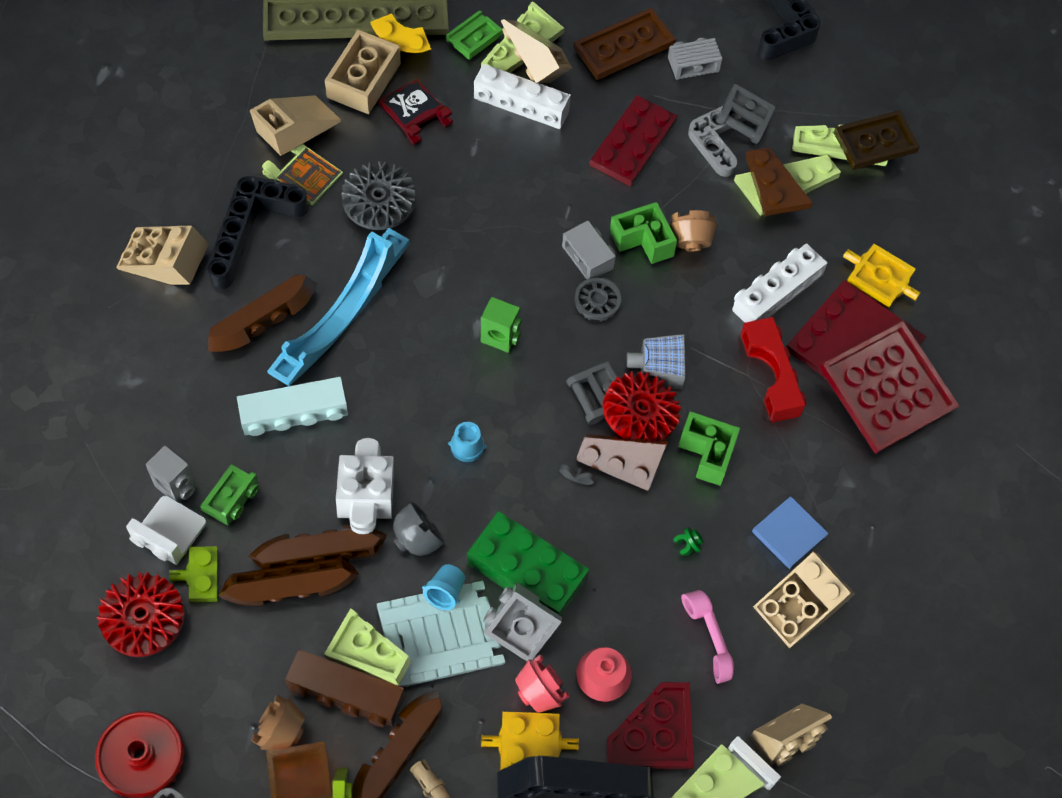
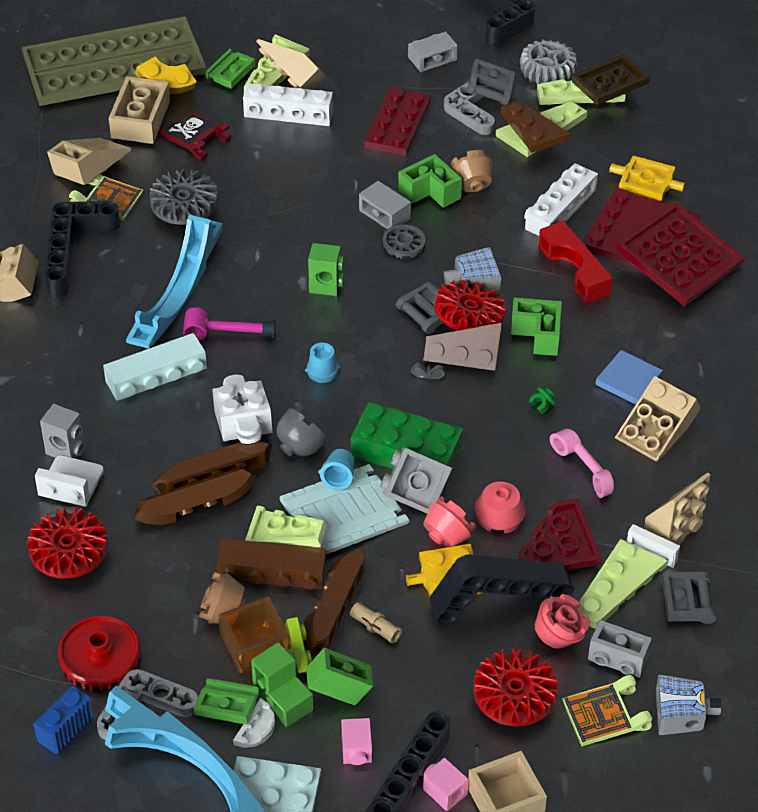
camera: 10 degrees left, 15 degrees down
lime plate [169,546,218,603] -> none
bright green bracket [200,464,259,526] -> none
reddish brown brick [208,274,317,352] -> none
reddish brown plate [573,8,676,80] -> none
none -> dark pink piece [183,308,275,341]
none -> light grey gear [520,39,577,84]

